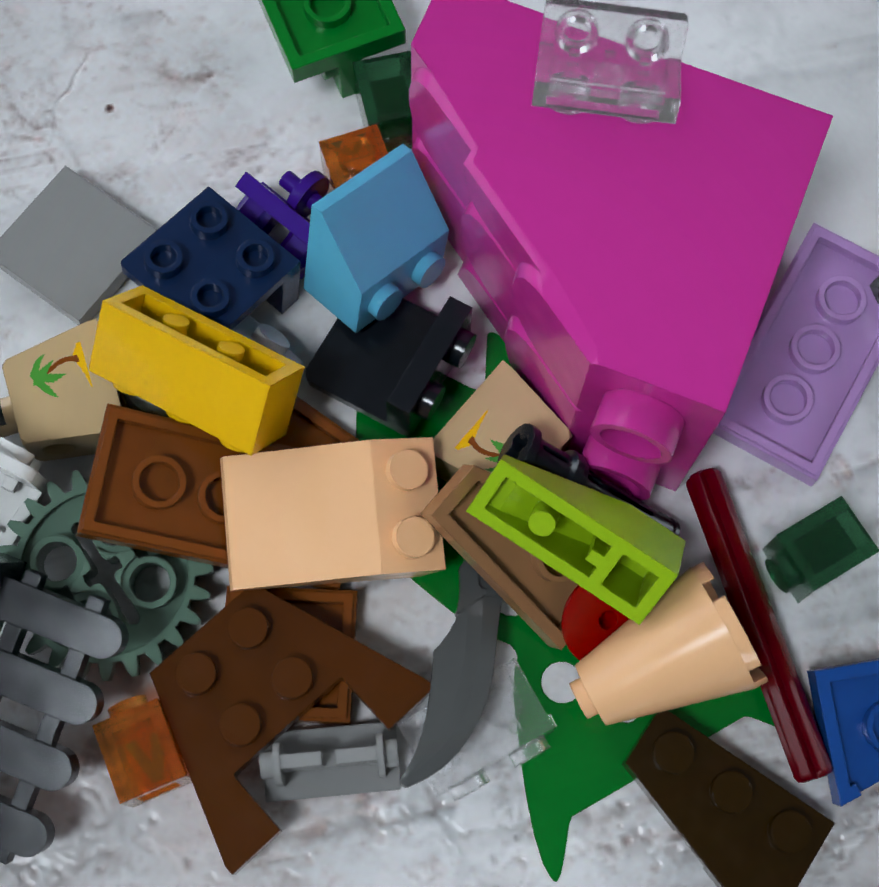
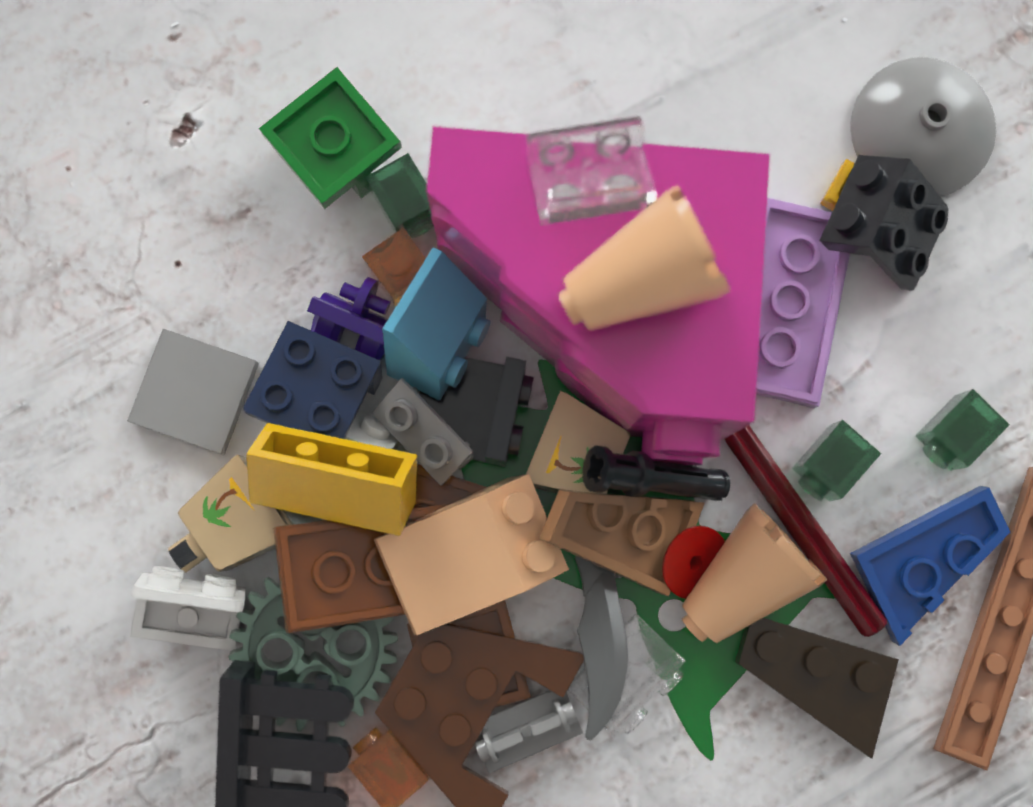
camera: 20 degrees left, 10 degrees up
lime slope [466,454,686,625] -> none
none -> light grey hinge [372,378,474,486]
none -> light nougat cone [558,186,731,330]

